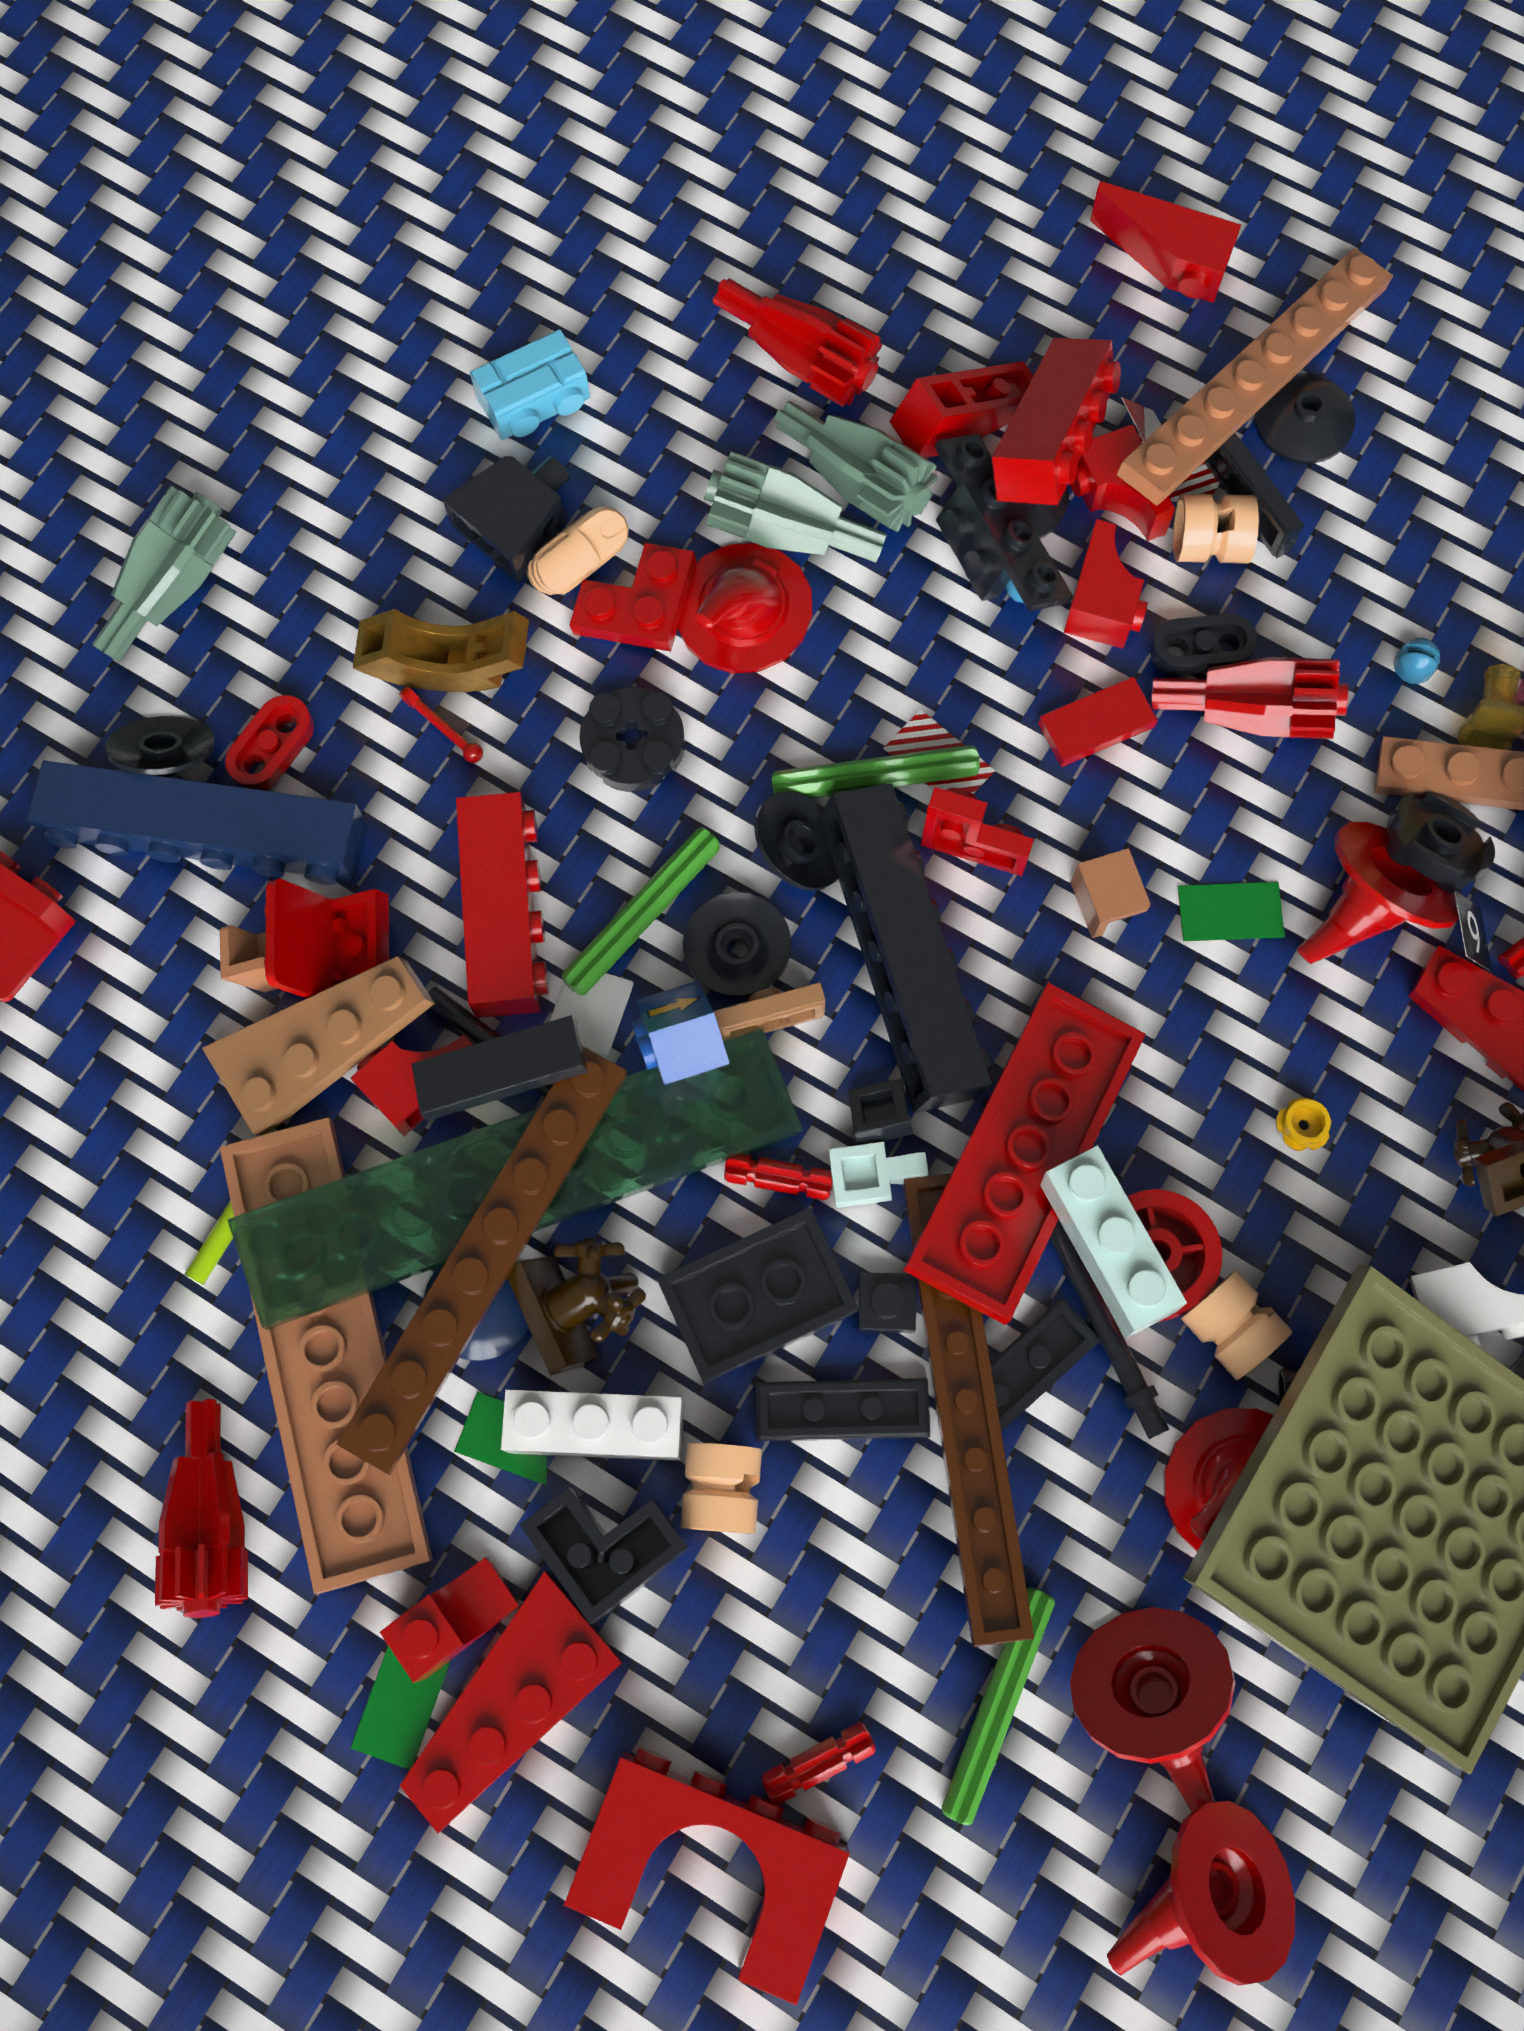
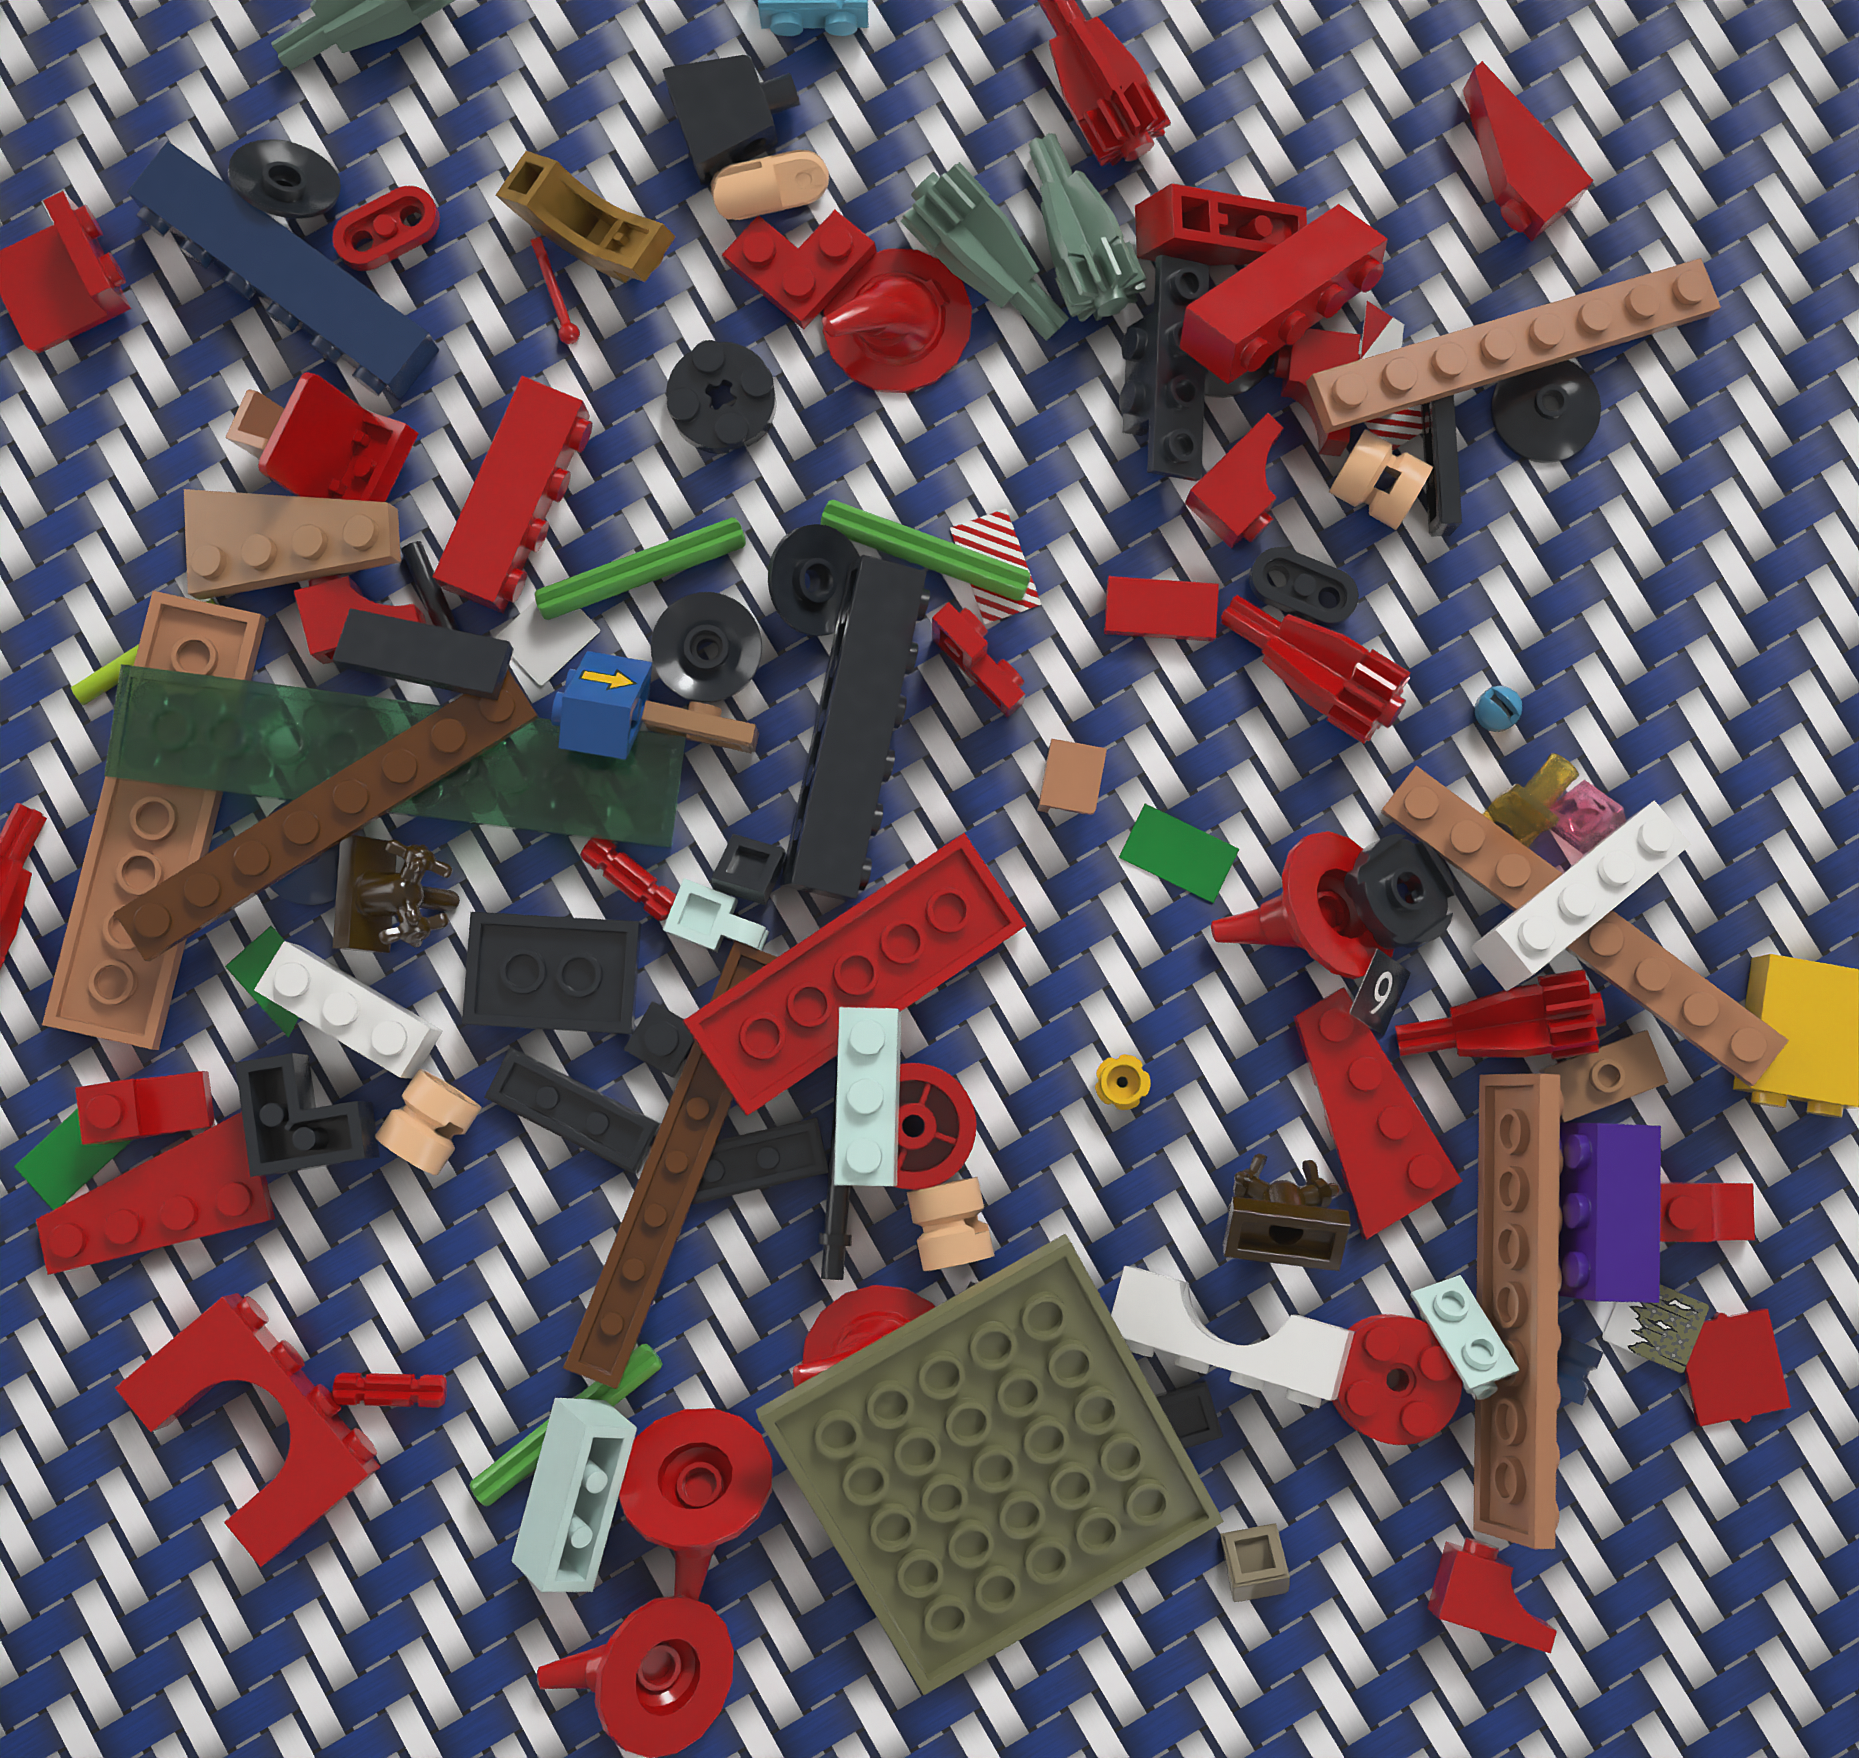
camera: 25 degrees right, 10 degrees up
none -> light aqua brick [511,1398,637,1592]

